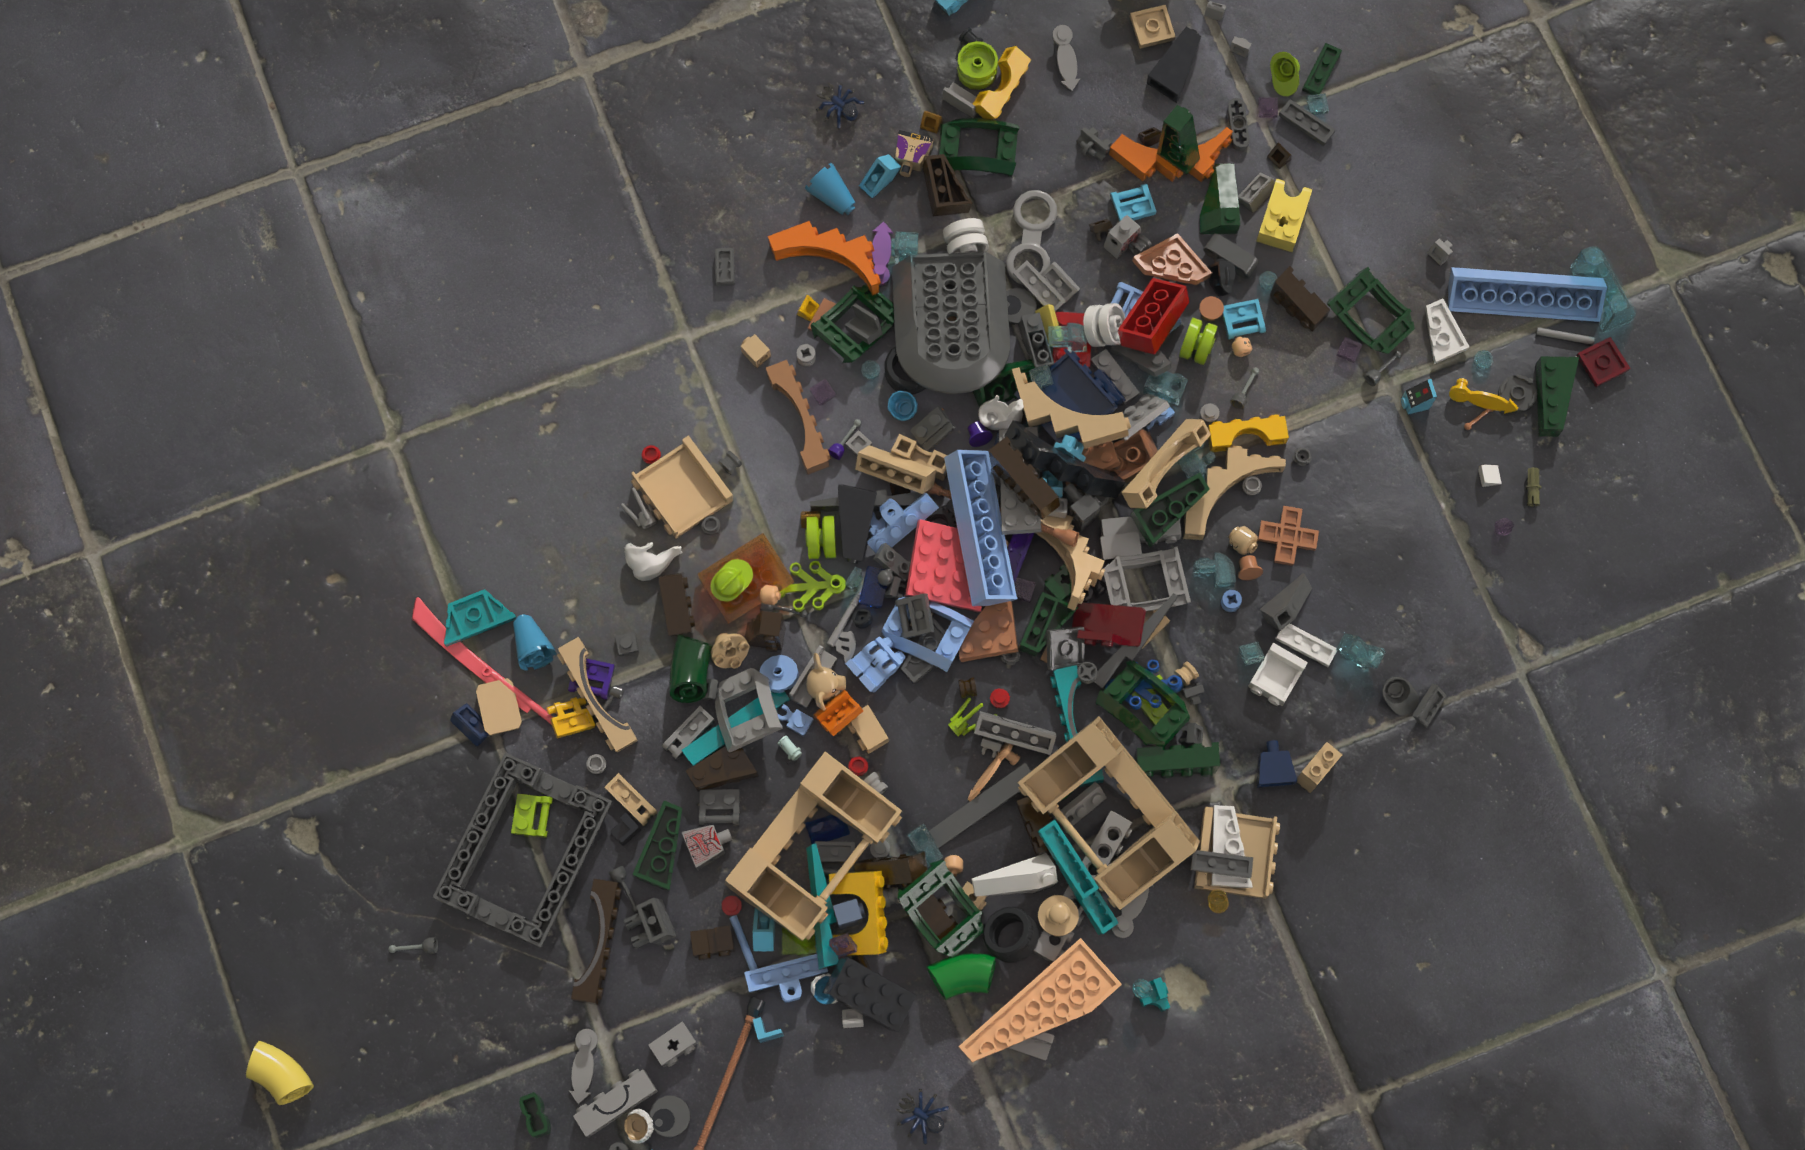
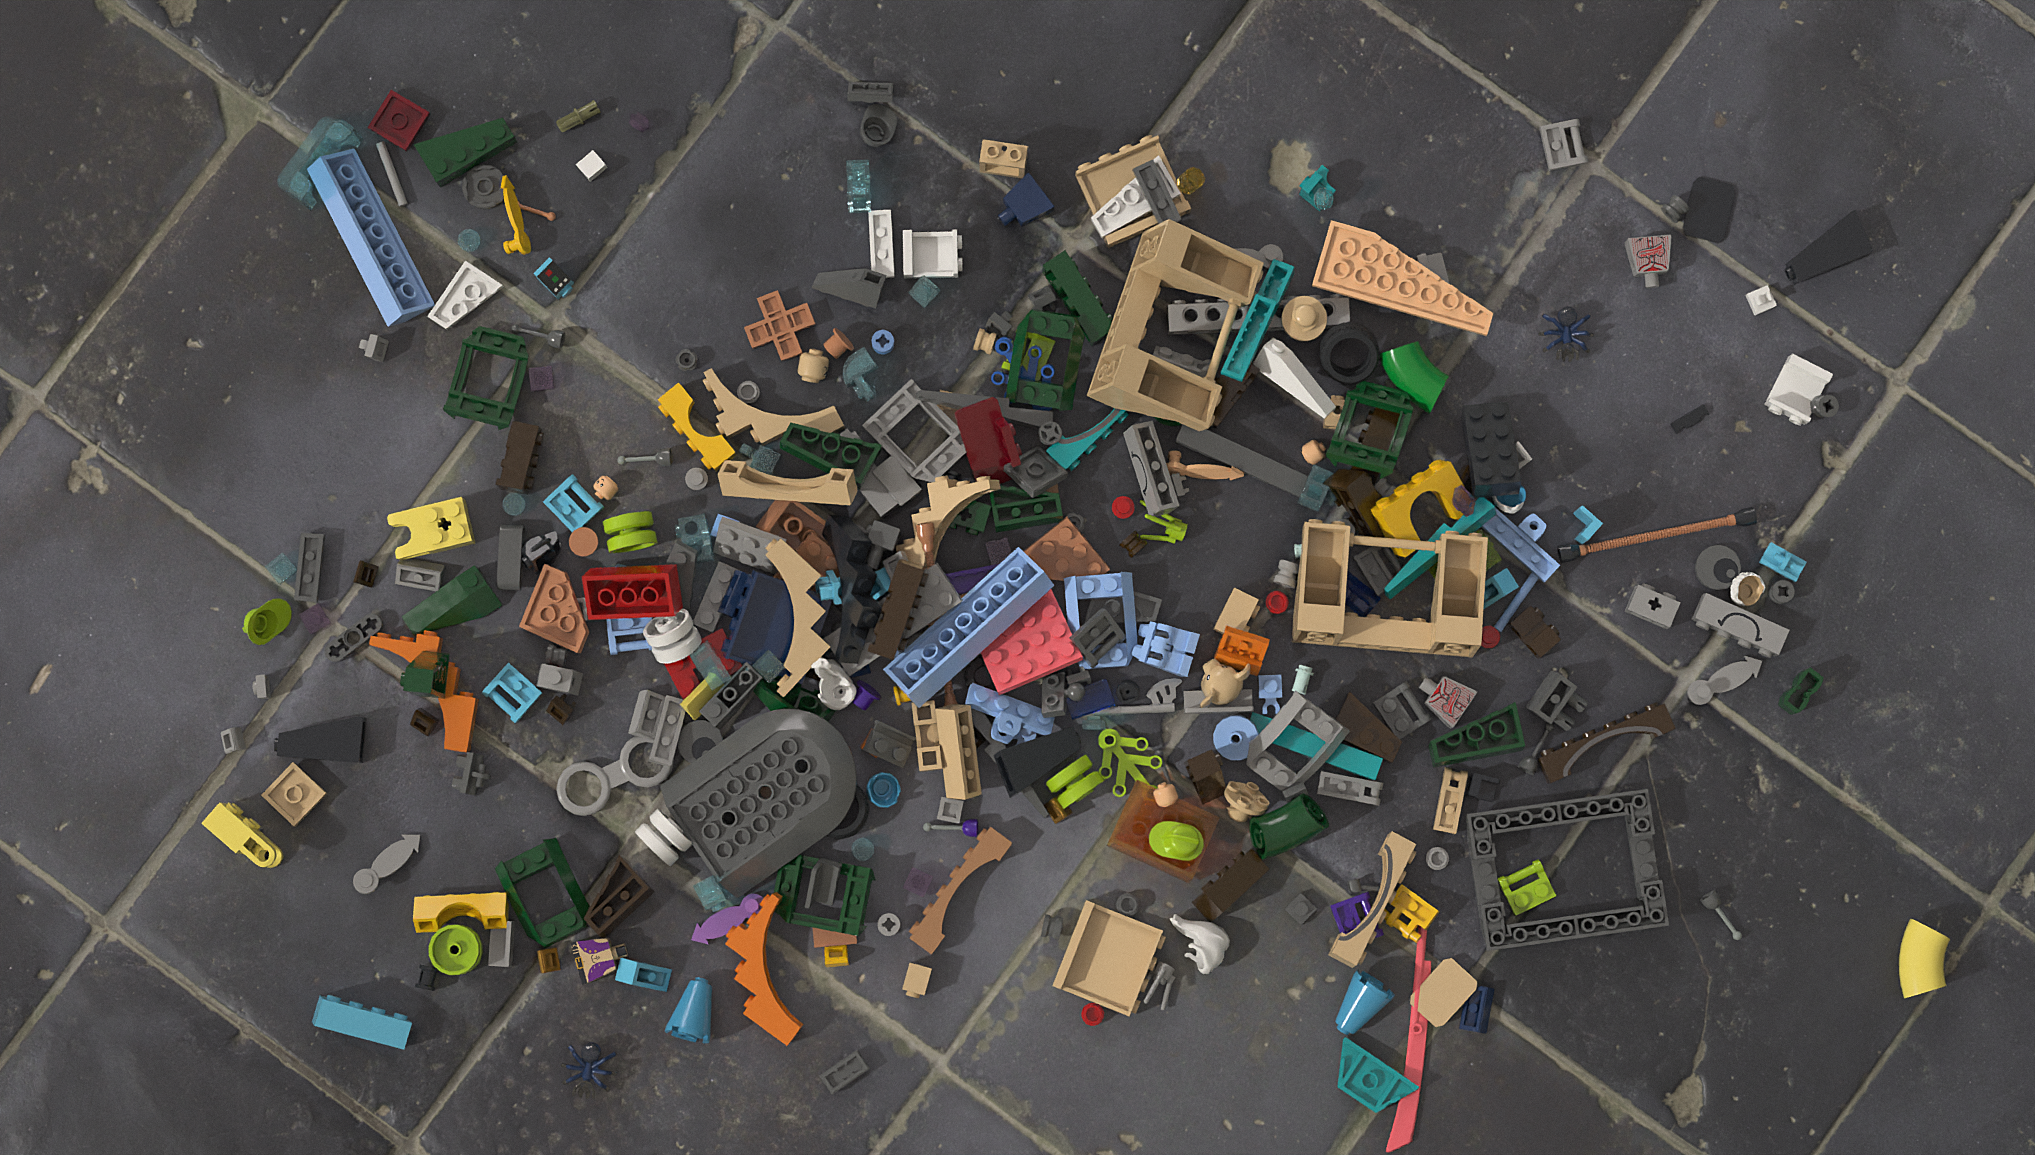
camera: 125 degrees left, 10 degrees up
sand blue brick [833,899,865,930] -> none
dark green tile [1302,43,1342,98] -> none

